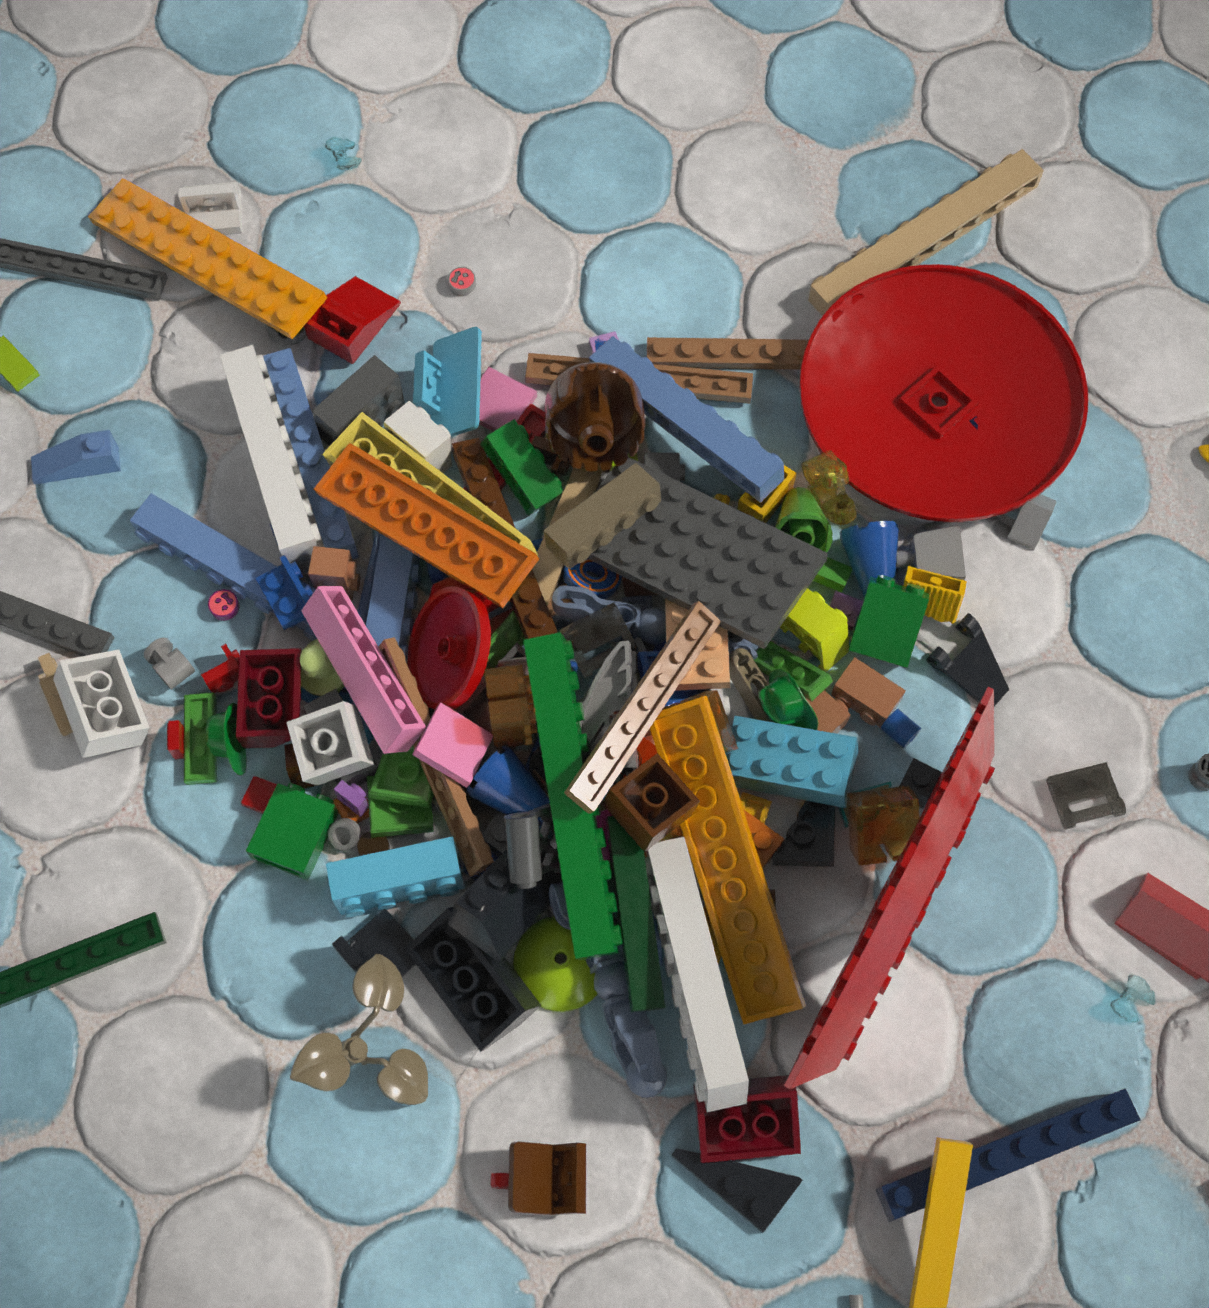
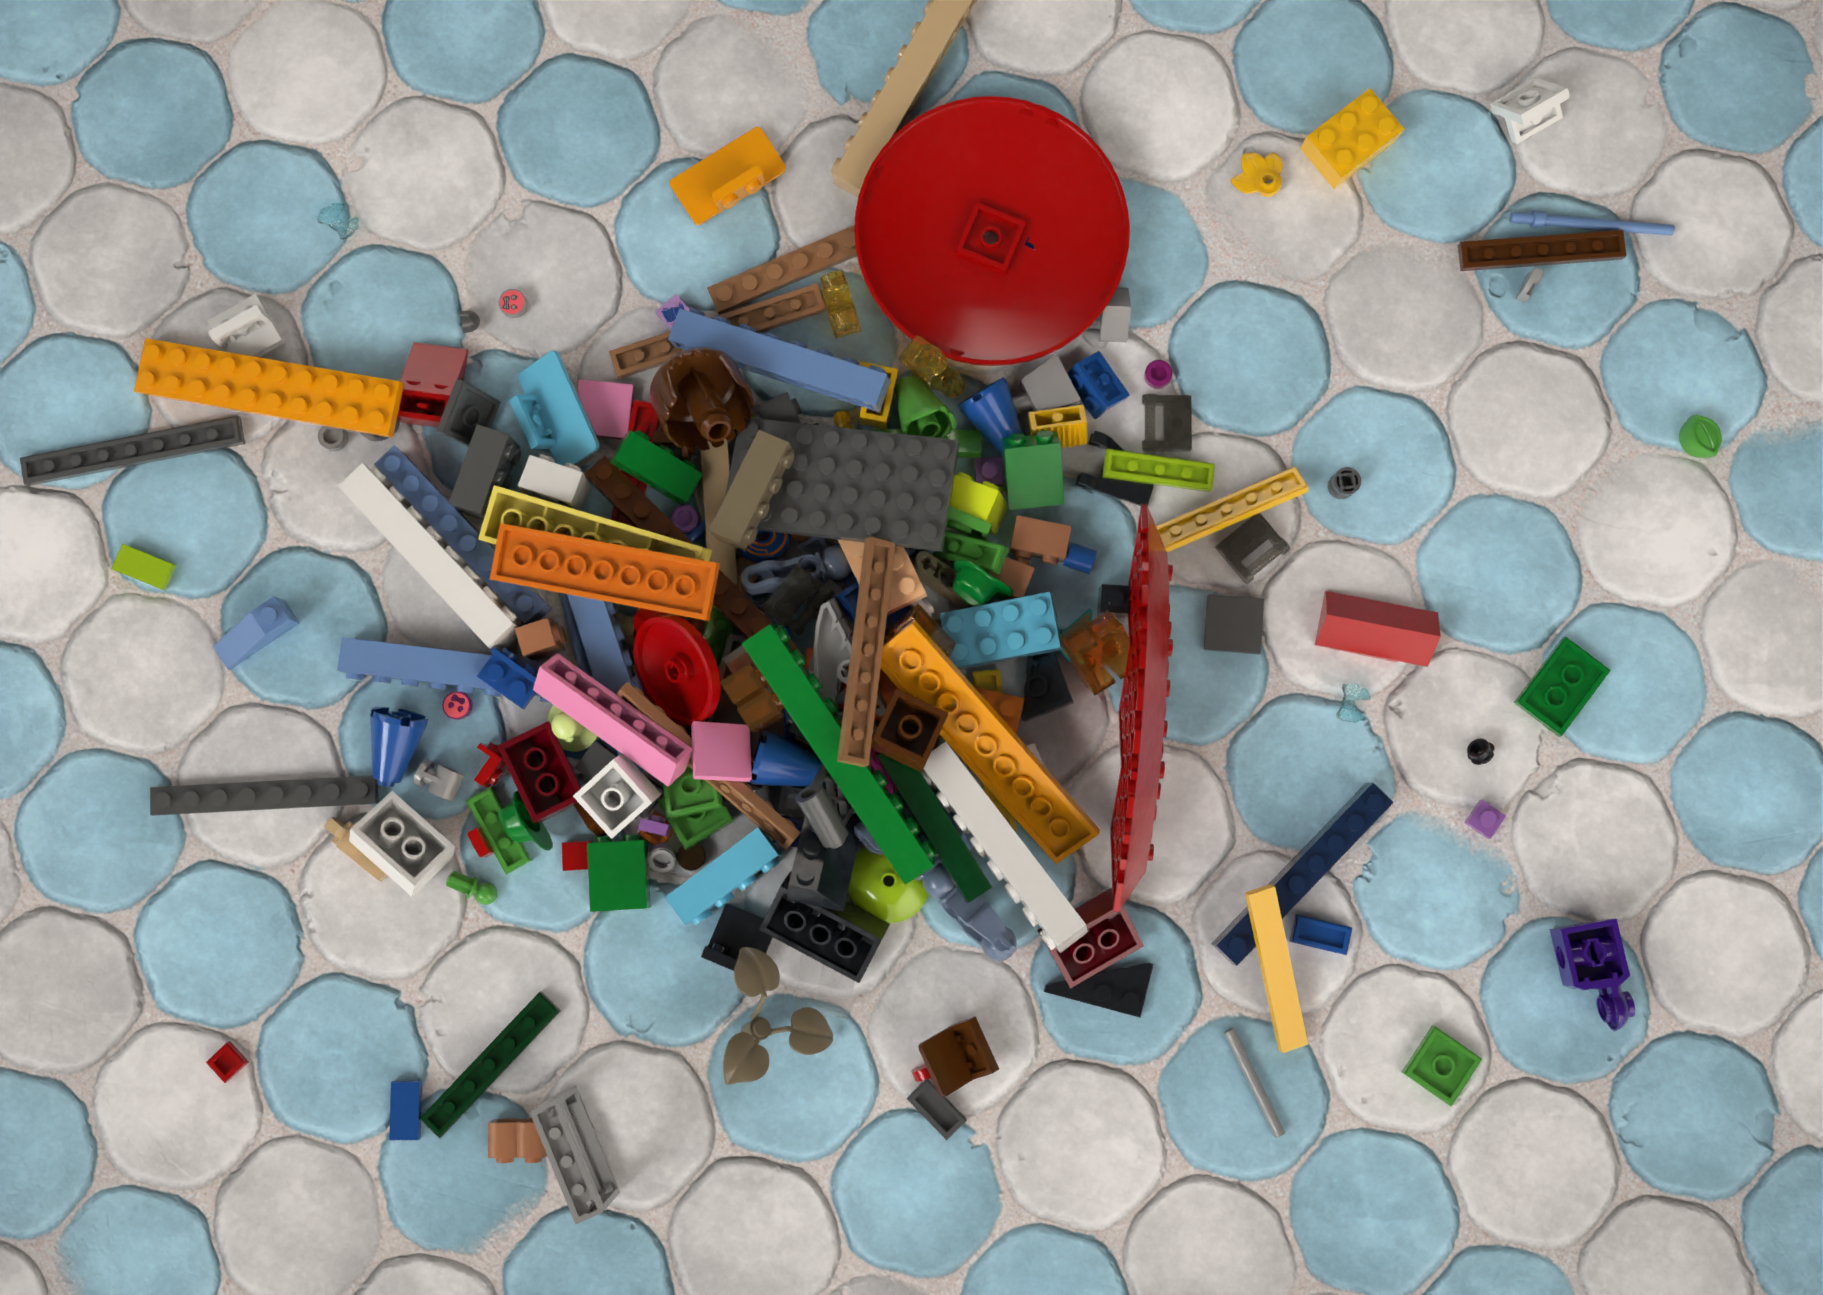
camera: 25 degrees left, 15 degrees up
none -> light grey tile [318,426,348,451]
none -> blue cone [370,707,428,787]
none -> dark grey tile [436,379,501,447]
none -> bright green axle [446,871,497,905]
none -> dark grey hinge [459,310,480,333]
none -> nougat brick [488,1118,547,1163]
none -> light grey window [529,1086,620,1224]
none -> light orange bracket [669,127,786,226]
none -> medium lavender tile [671,505,699,534]
none -> clear yellow piece [820,270,862,339]
none -> dark grey tile [907,1079,967,1141]
none -> bright green tile [947,506,992,541]
none -> blue bracket [1067,351,1130,419]
none -> lime tile [1102,449,1215,492]
none -> clear smoke plate [1142,394,1192,452]
none -> magenta tile [1144,360,1173,389]
none -> yellow tile [1156,466,1308,552]
none -> dark grey tile [1204,594,1264,655]
none -> blue tile [1289,914,1352,955]

